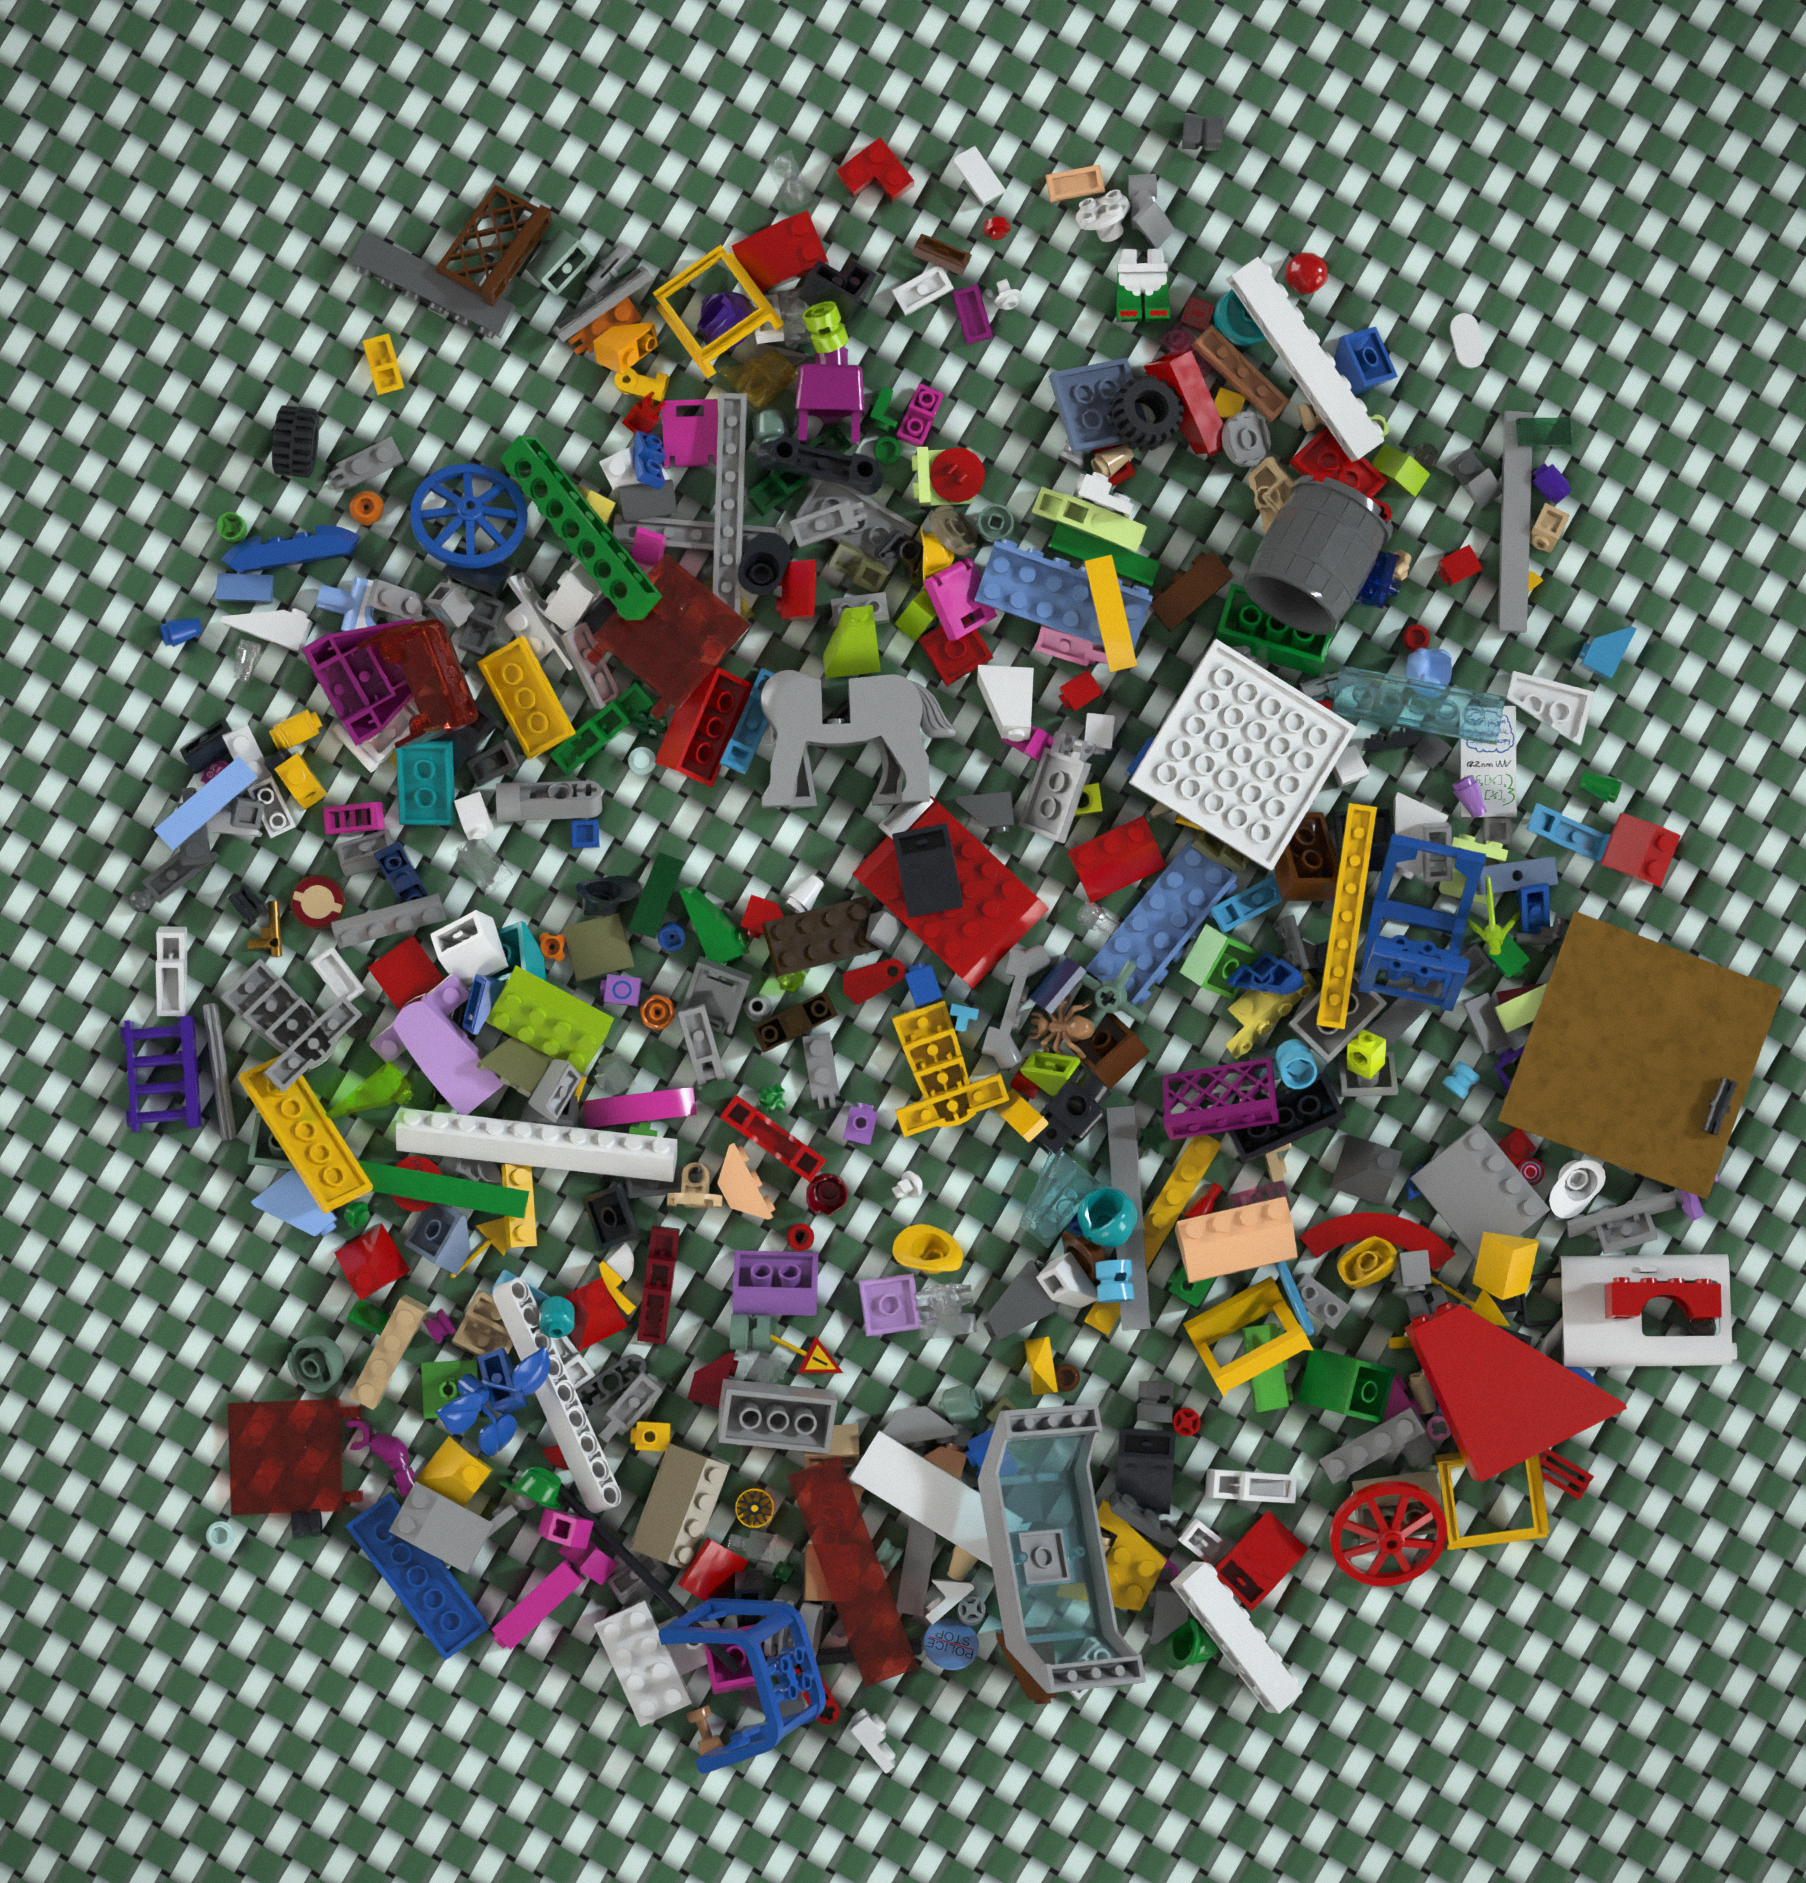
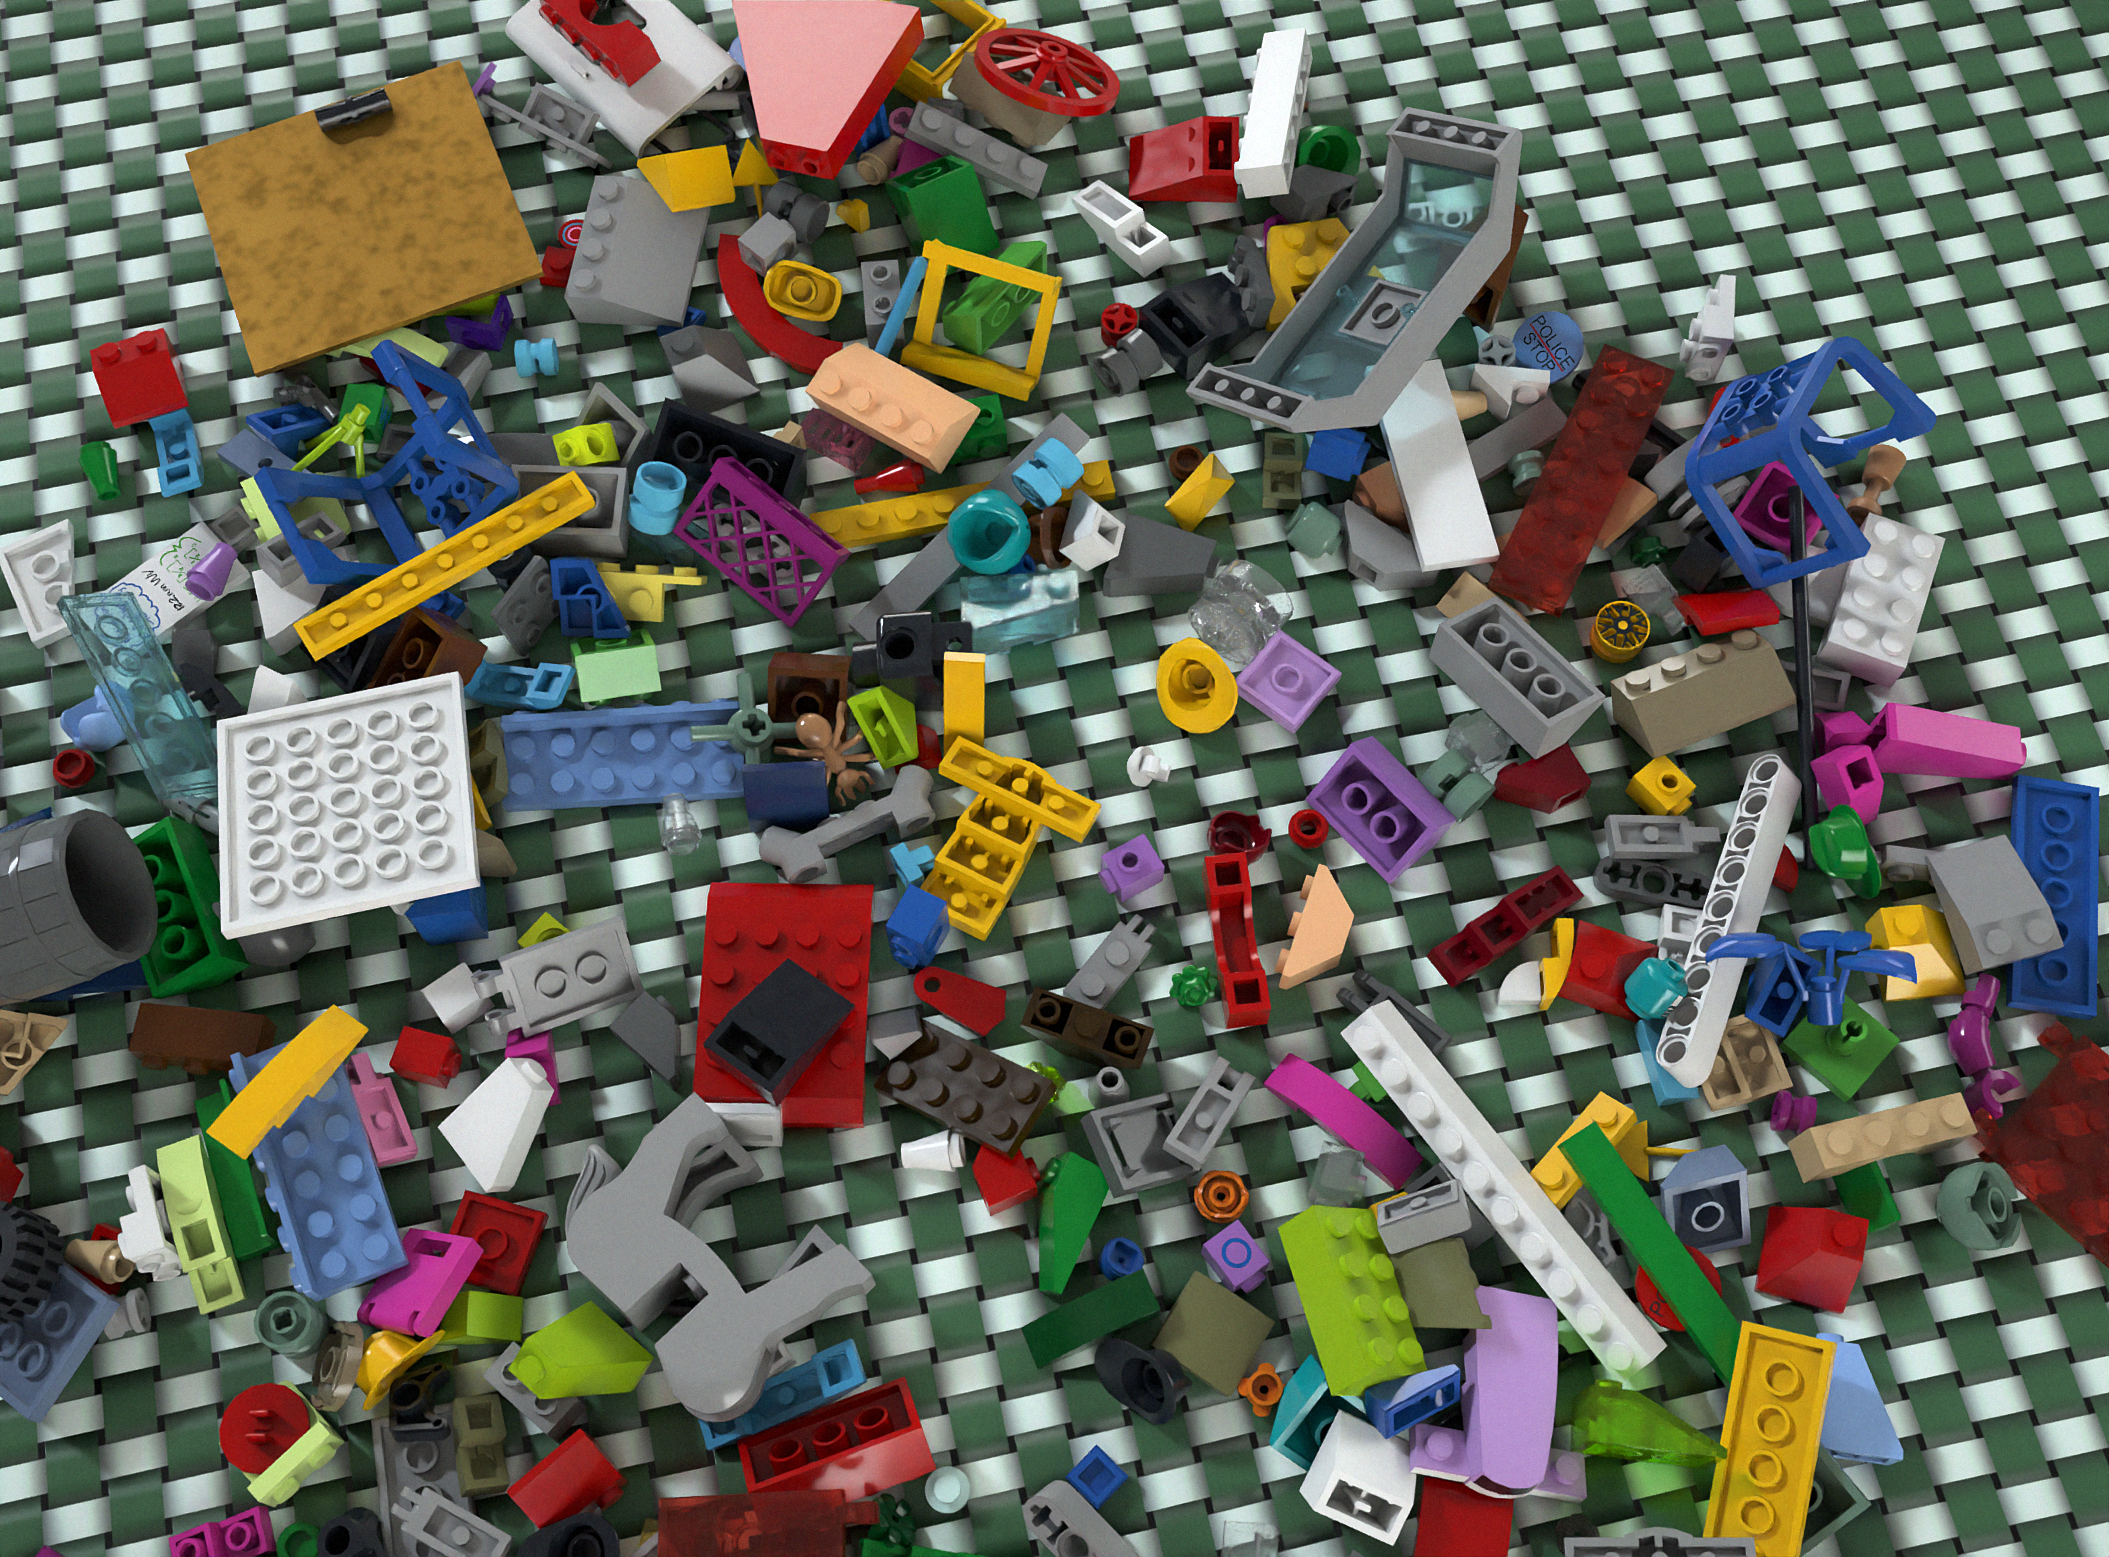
camera: 135 degrees left, 20 degrees down
green plate [344,1201,369,1229] -> none
black slope [582,1183,642,1250] -> none
tan tile [667,1162,723,1208] -> none
piece [771,1334,843,1373] -> none
red slope [1067,815,1166,903] -> none
dark green piece [1139,1122,1169,1154] -> none
white slope [1178,1516,1227,1564] -> none
white piece [1549,1159,1606,1218] -> none

